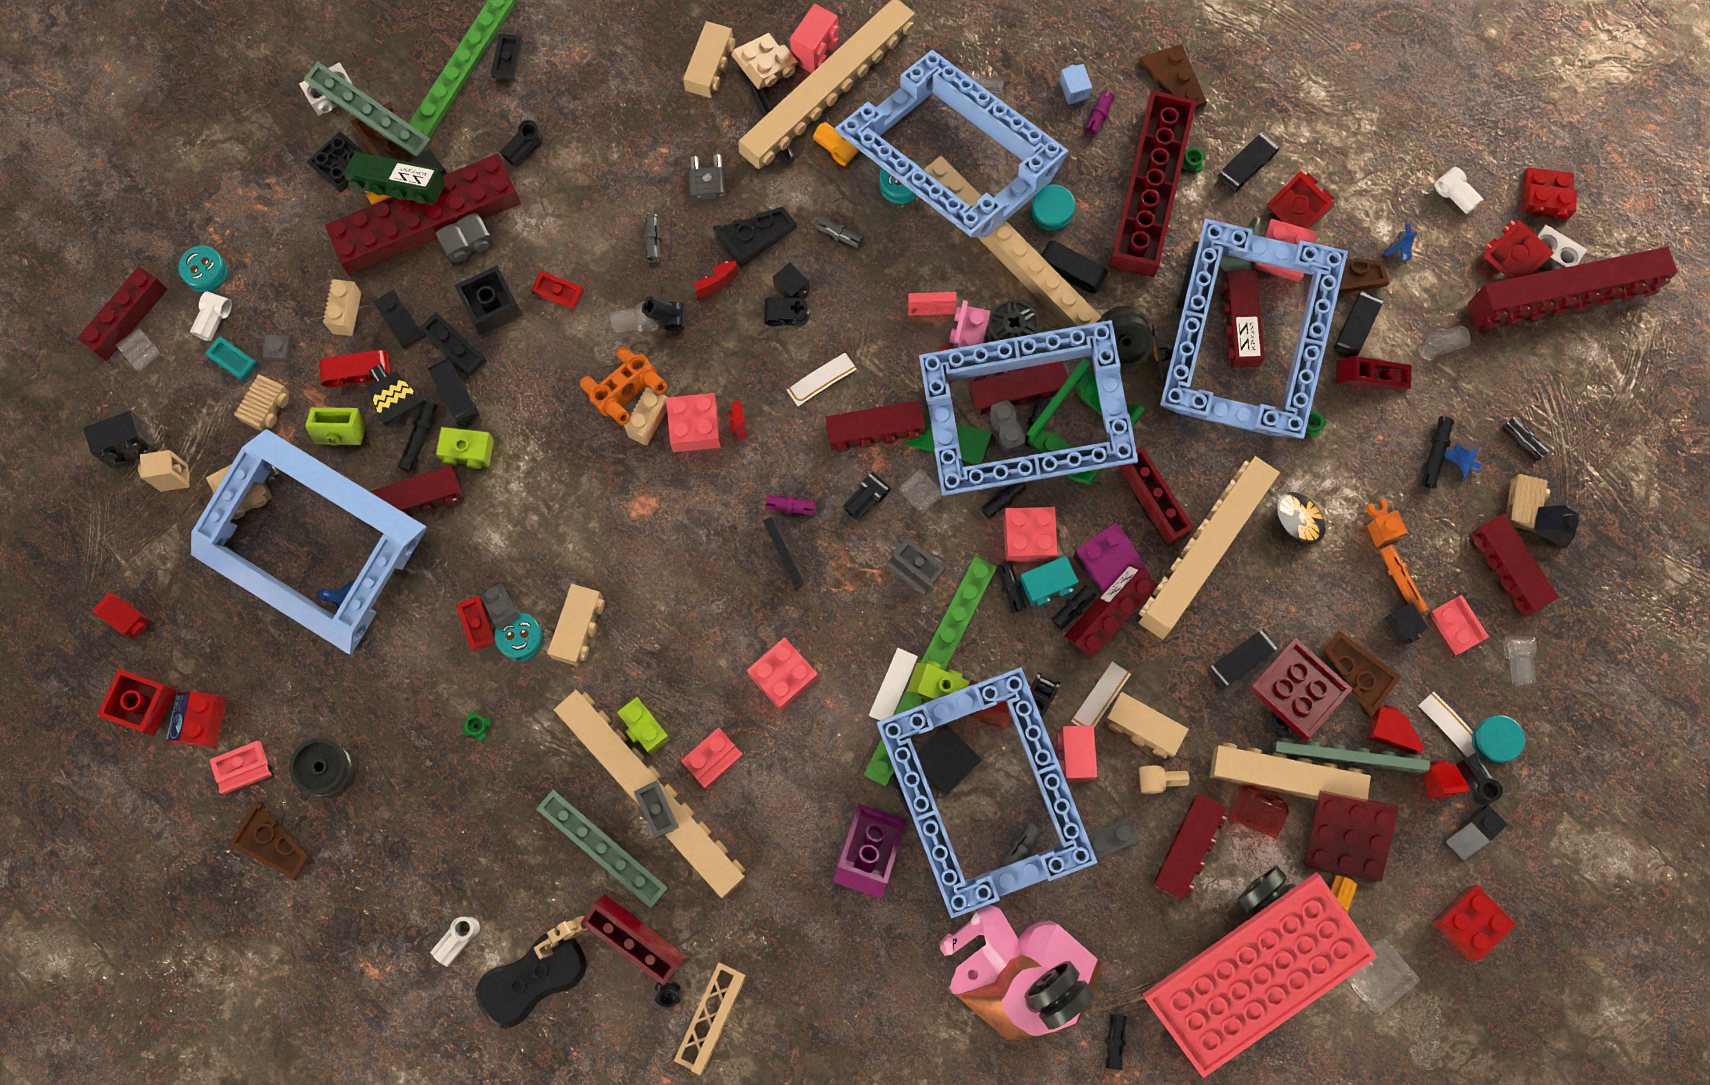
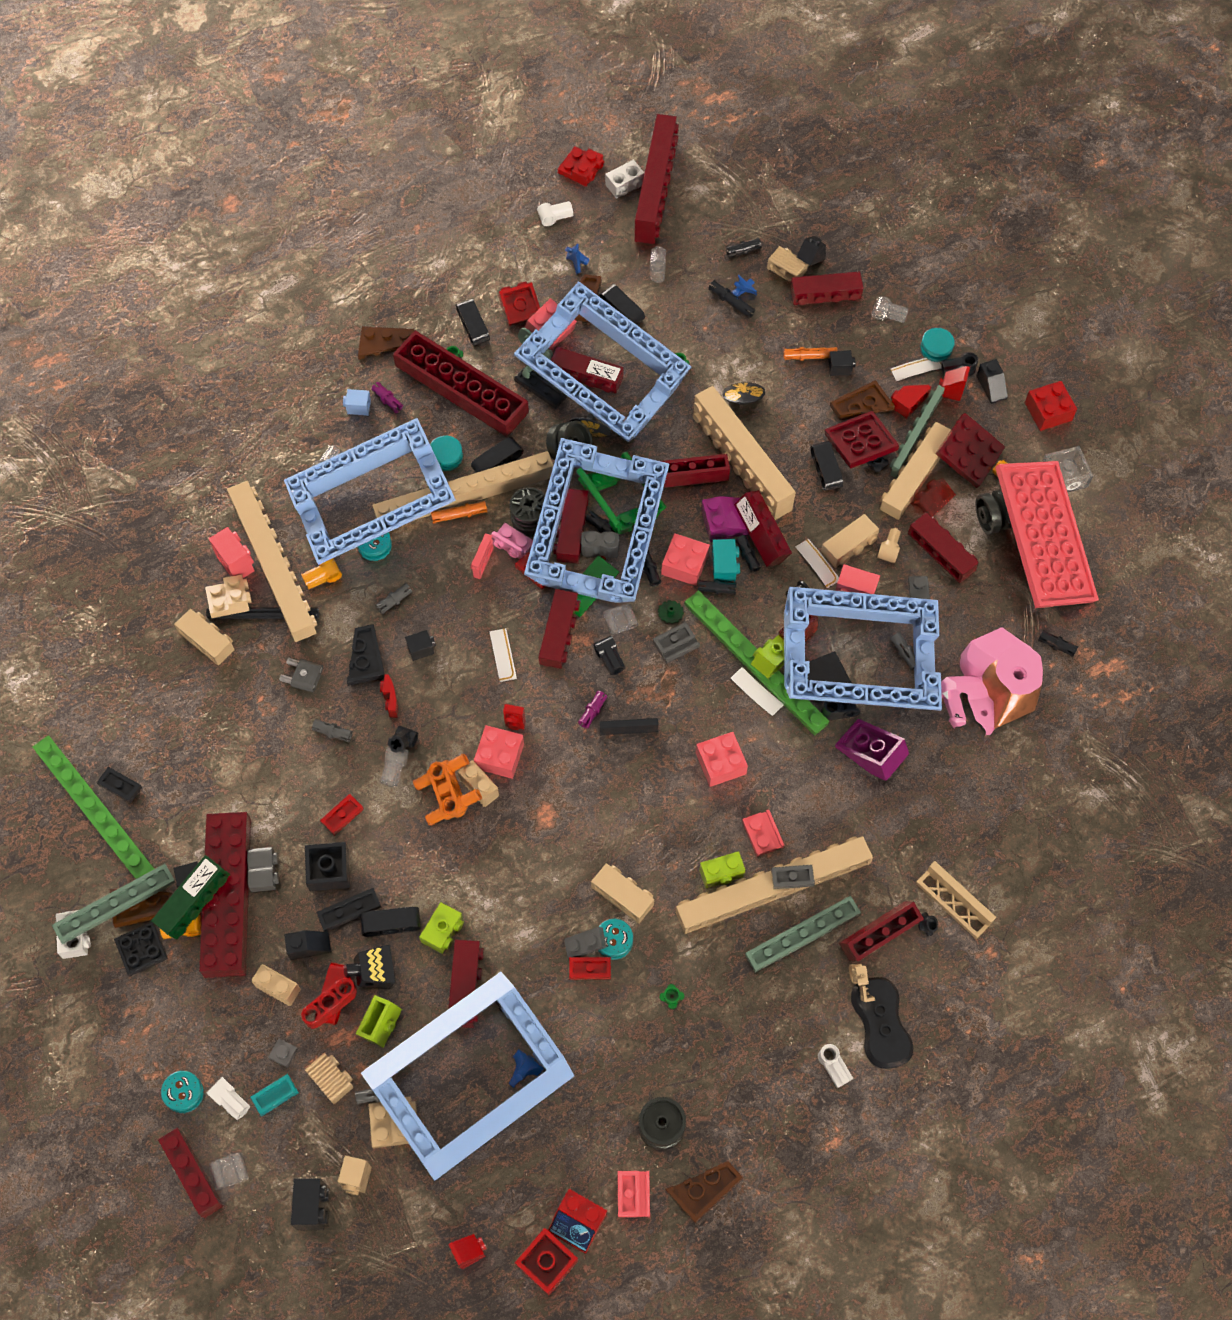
camera: 70 degrees left, 10 degrees down
black pin [397,400,438,473] -> none
black piece [500,120,543,167] -> none
black piece [764,297,810,327] -> none
pearl dark grey wheel [1024,961,1095,1030] -> none
dark red slope [1336,356,1412,389] -> none
orange brick [1365,499,1408,548] -> none
coral plate [1429,595,1489,655] -> none
red plate [1483,220,1555,279] -> none
none -> red beam [301,978,357,1029]
none -> orange pin [431,501,487,523]
none -> dark green piece [658,600,684,624]

